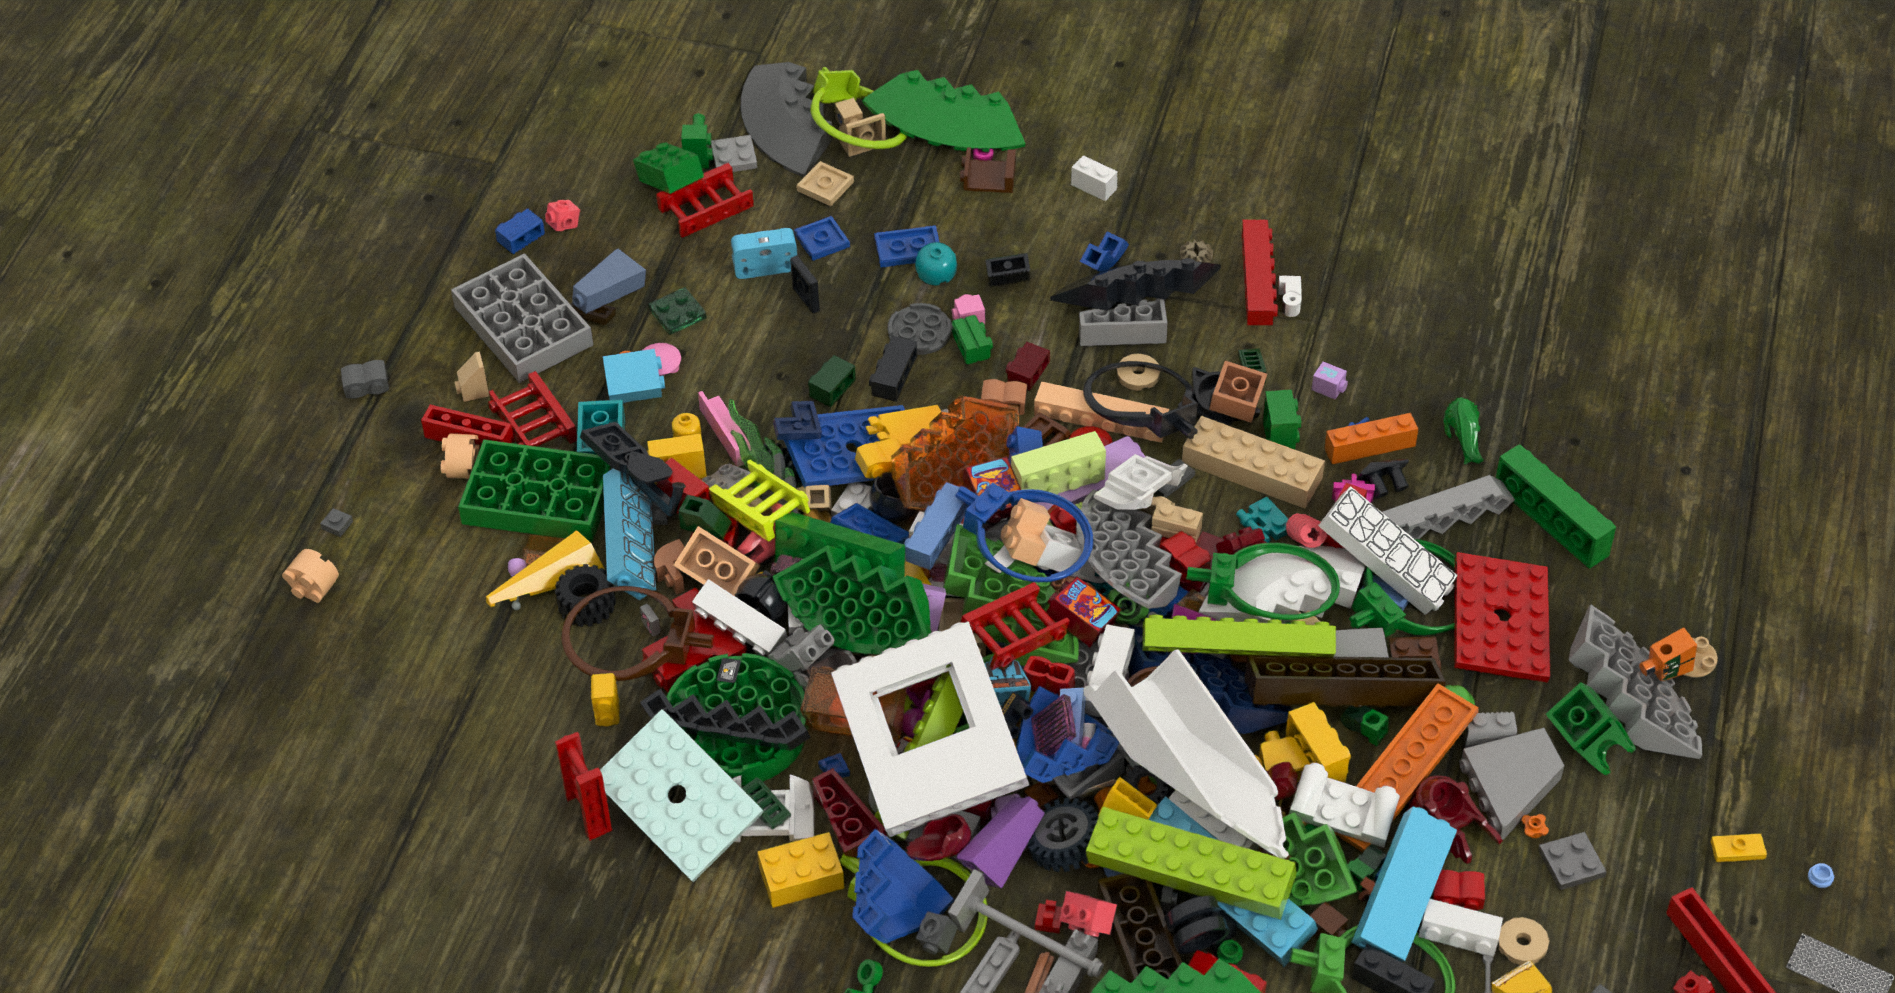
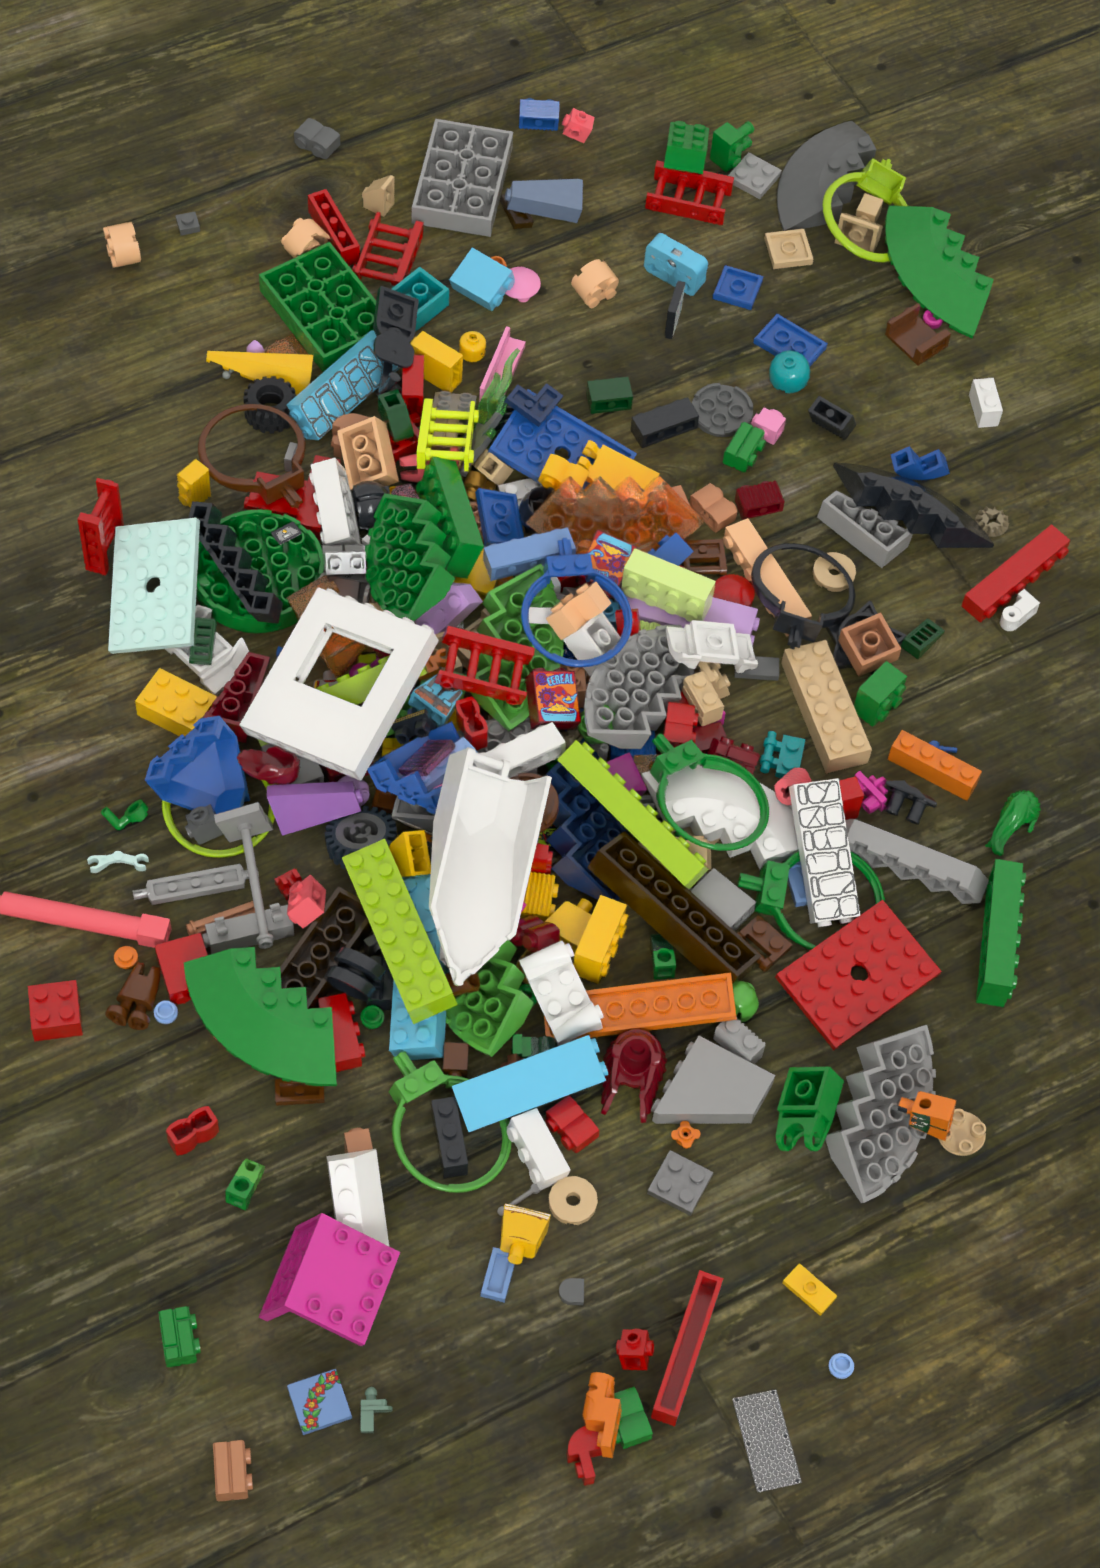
camera: 40 degrees right, 10 degrees up
clear green plate [648,287,707,335] -> none
lavender brick [1312,362,1348,399] -> none
none -> light nougat brick [571,259,619,308]

